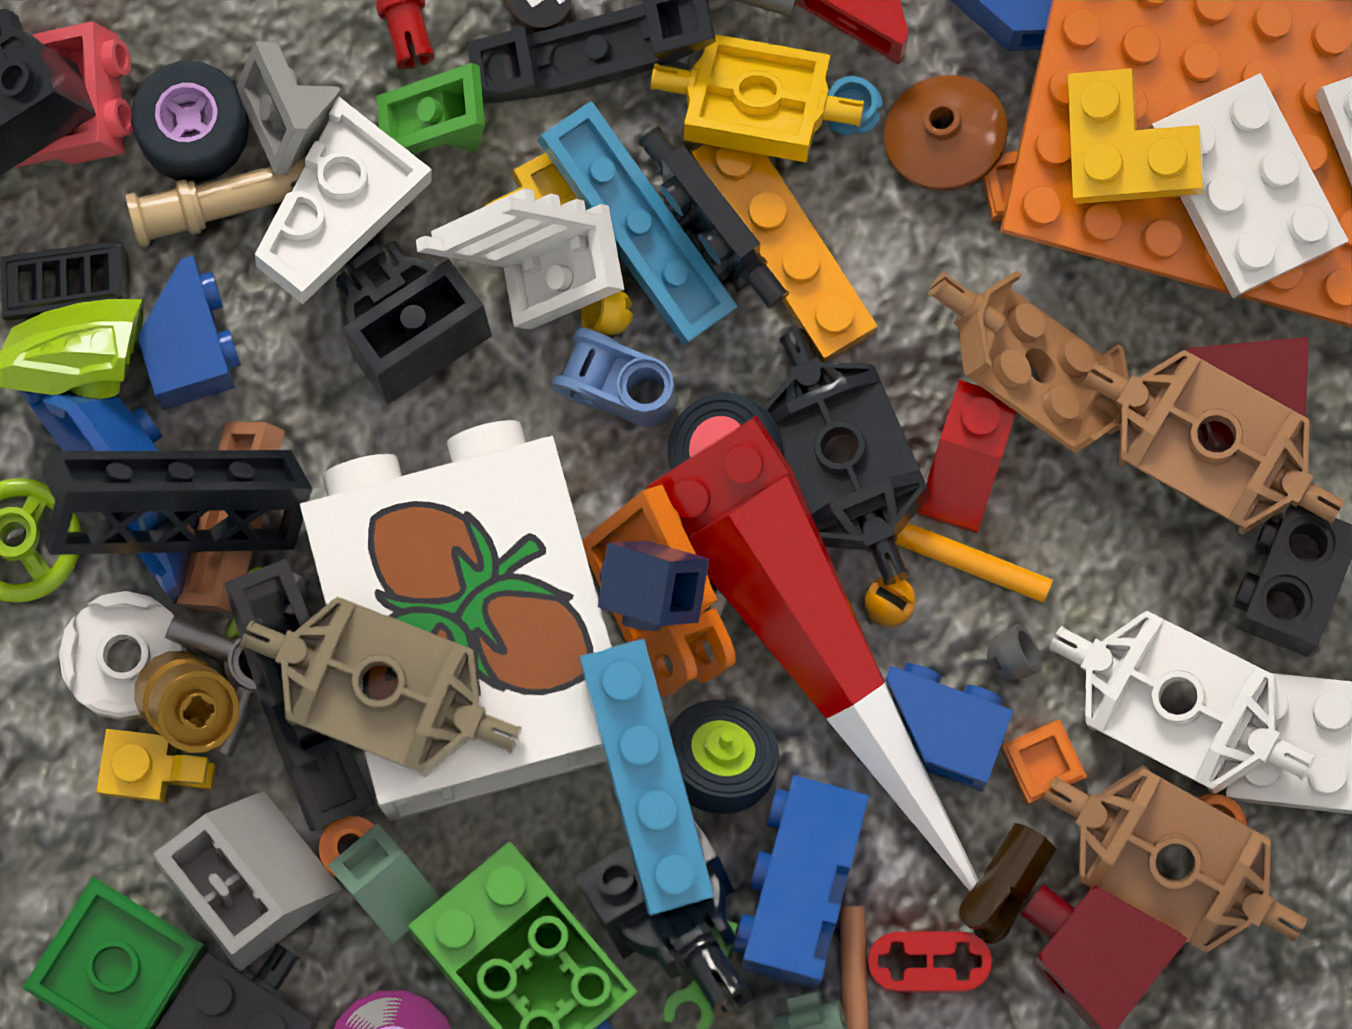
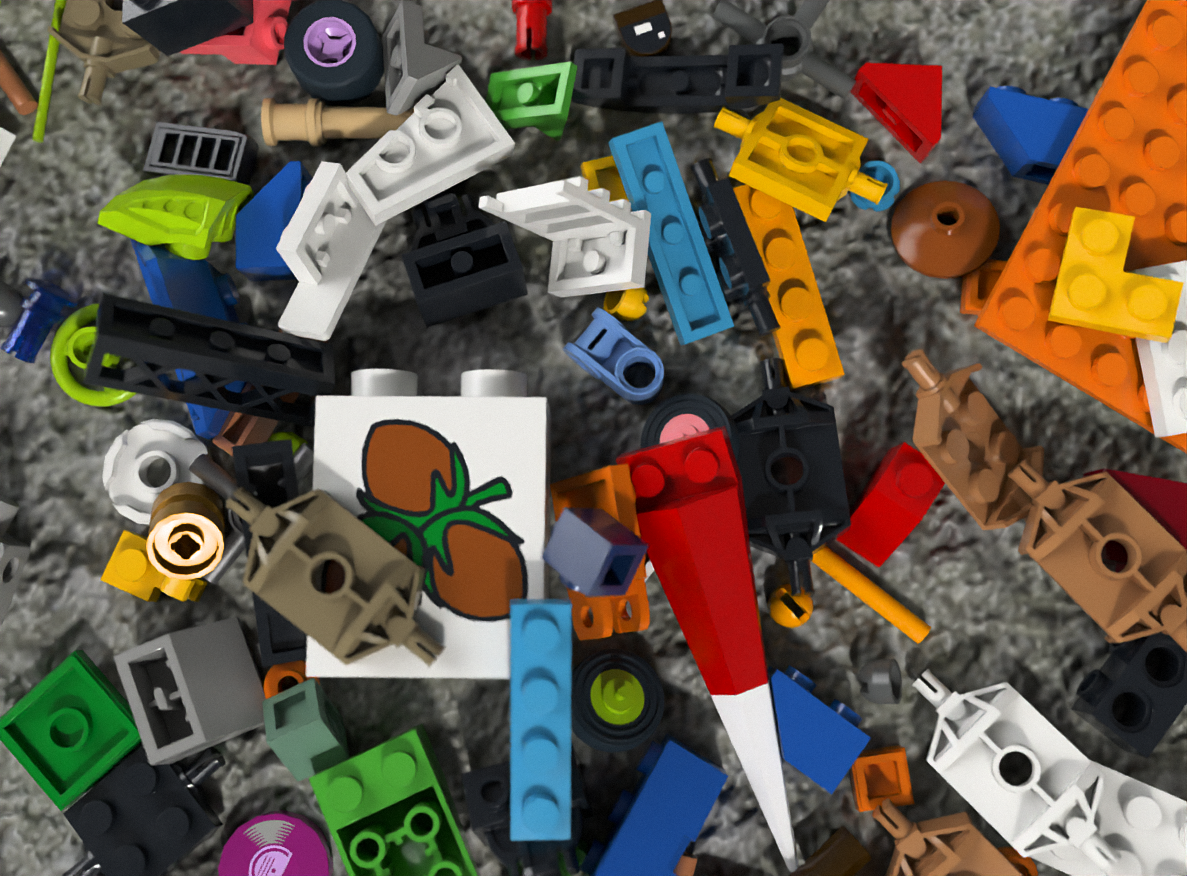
camera: 20 degrees right, 5 degrees up
none -> white bracket [276,161,387,341]

